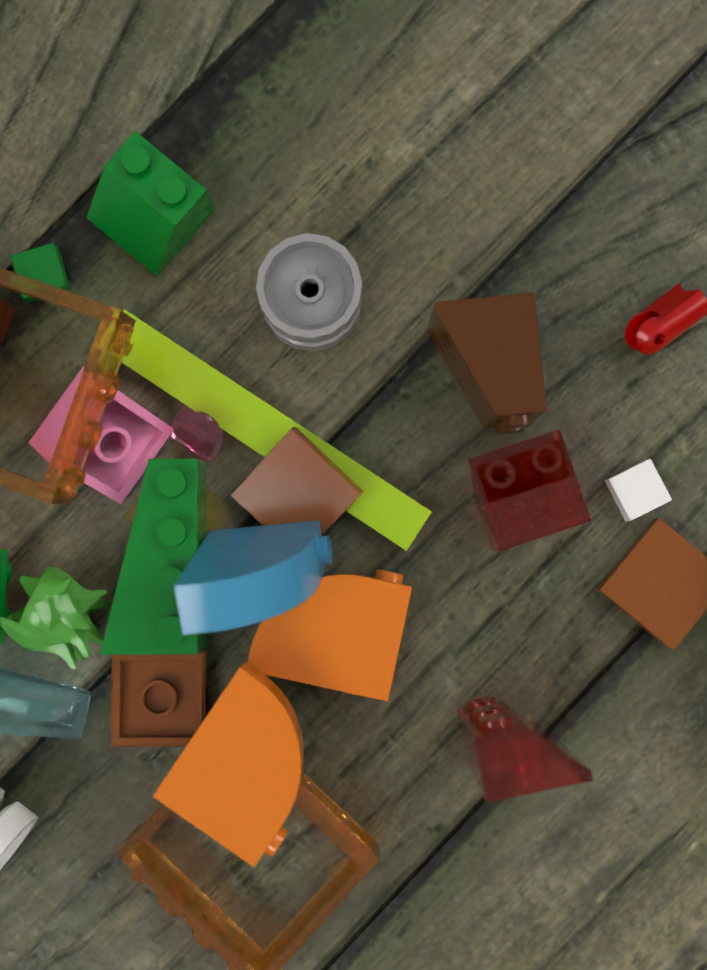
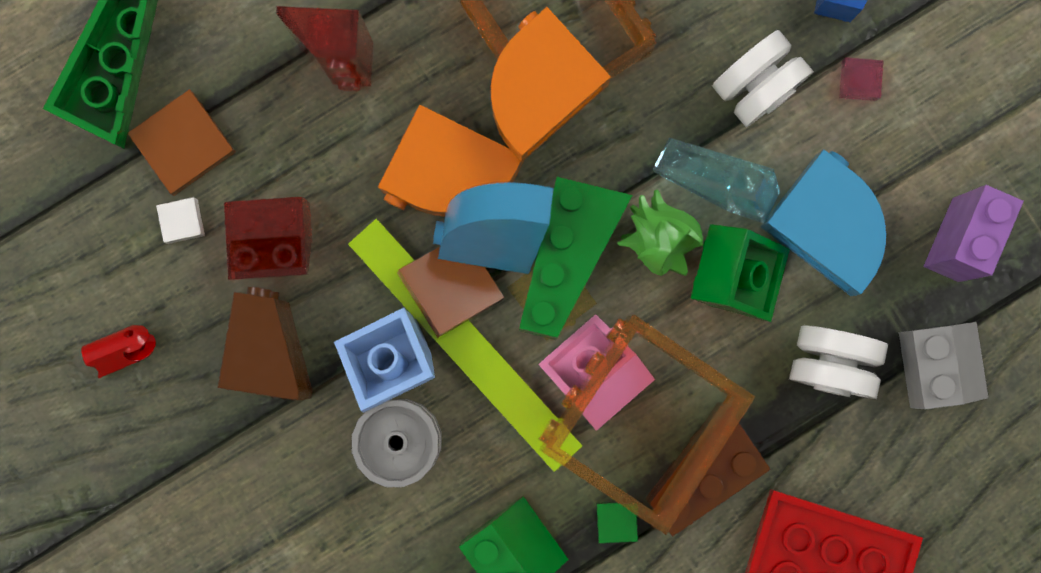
camera: 170 degrees left, 0 degrees up
dark orange tile [110,650,208,747] -> none
clear pink plate [172,405,224,463] -> none
none -> light blue slope [334,308,435,413]

